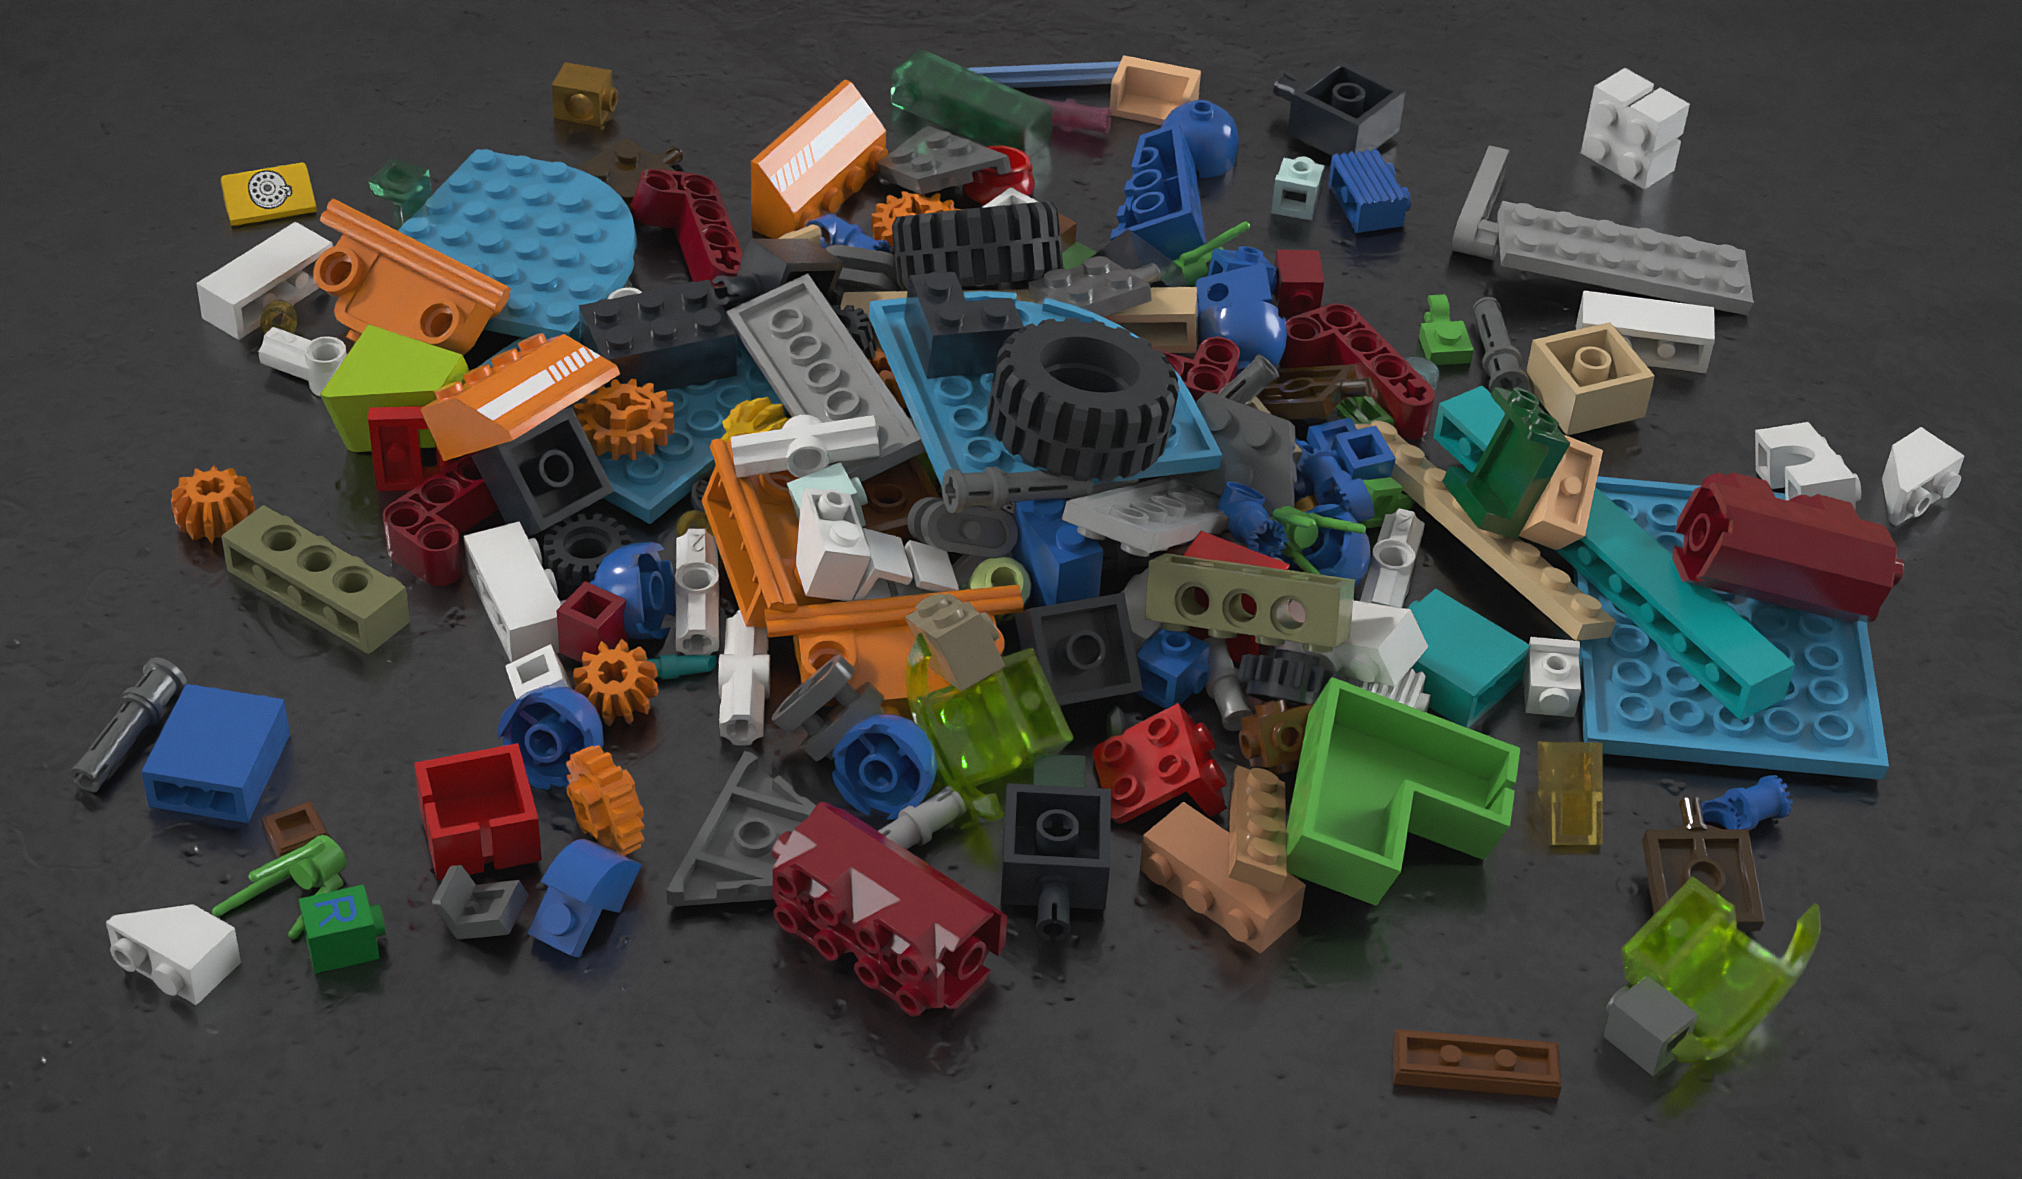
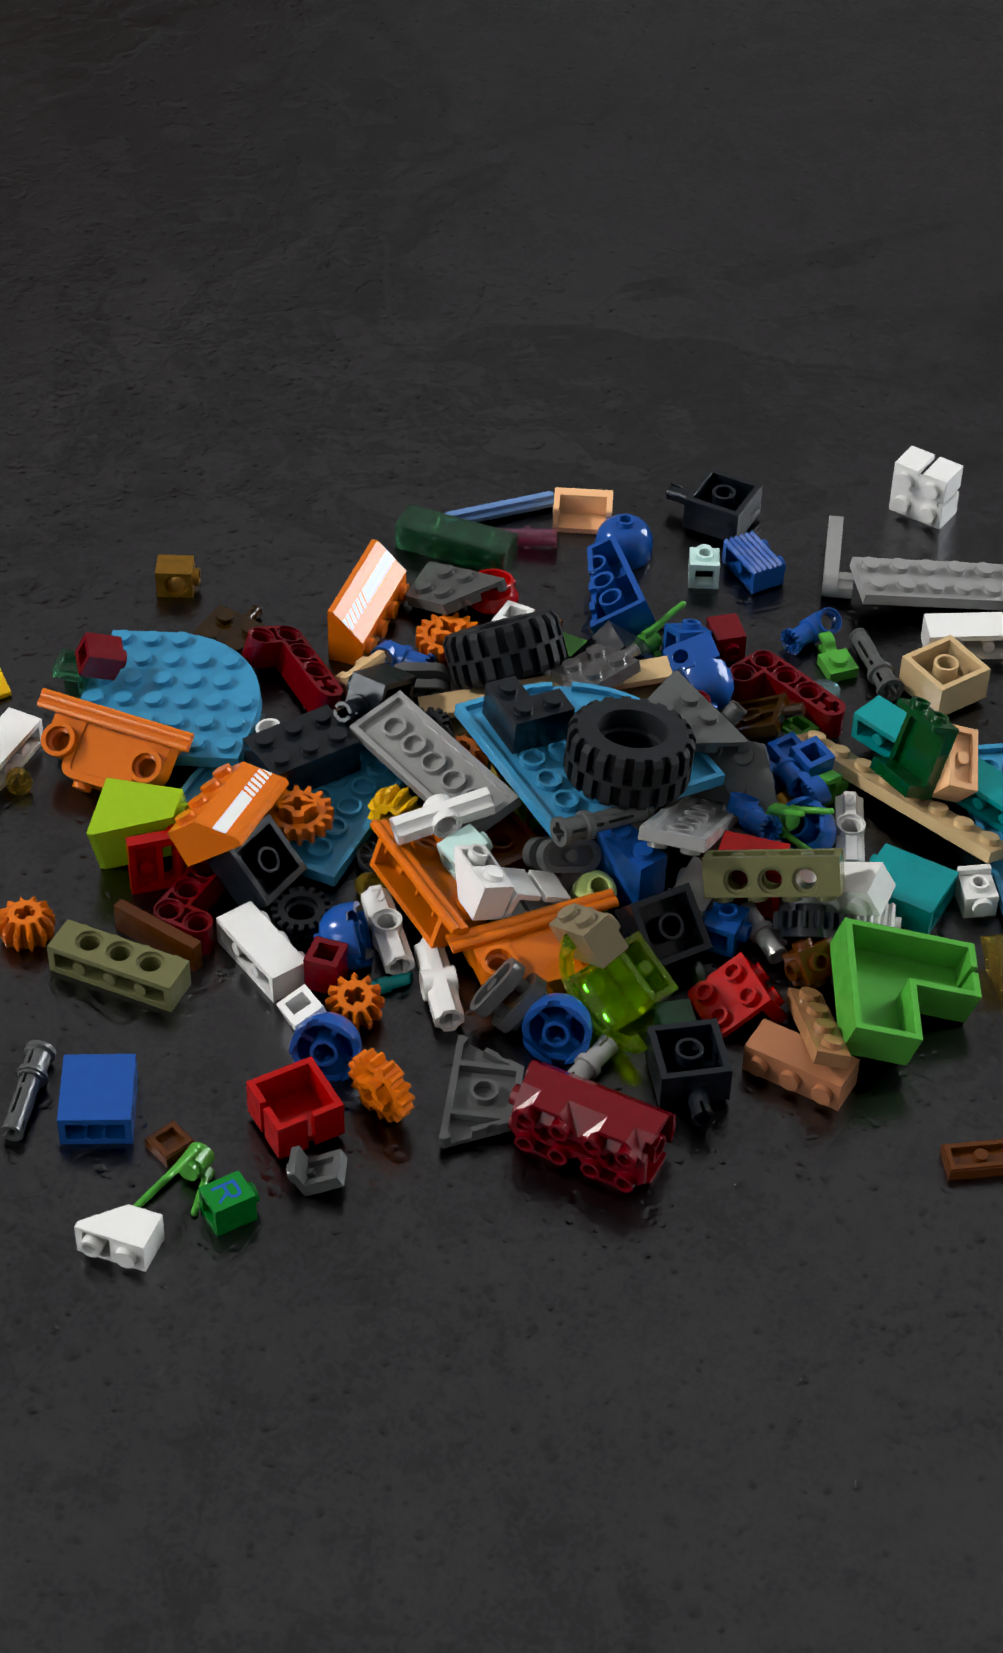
camera: 10 degrees left, 0 degrees up
white piece [259,327,347,396] -> none
blue brick [527,839,642,958] -> none
none -> dark red brick [75,632,127,681]
none -> reddish brown tile [113,899,203,972]
none -> dark grey wing [648,671,749,753]
none -> blue connector [780,607,842,655]

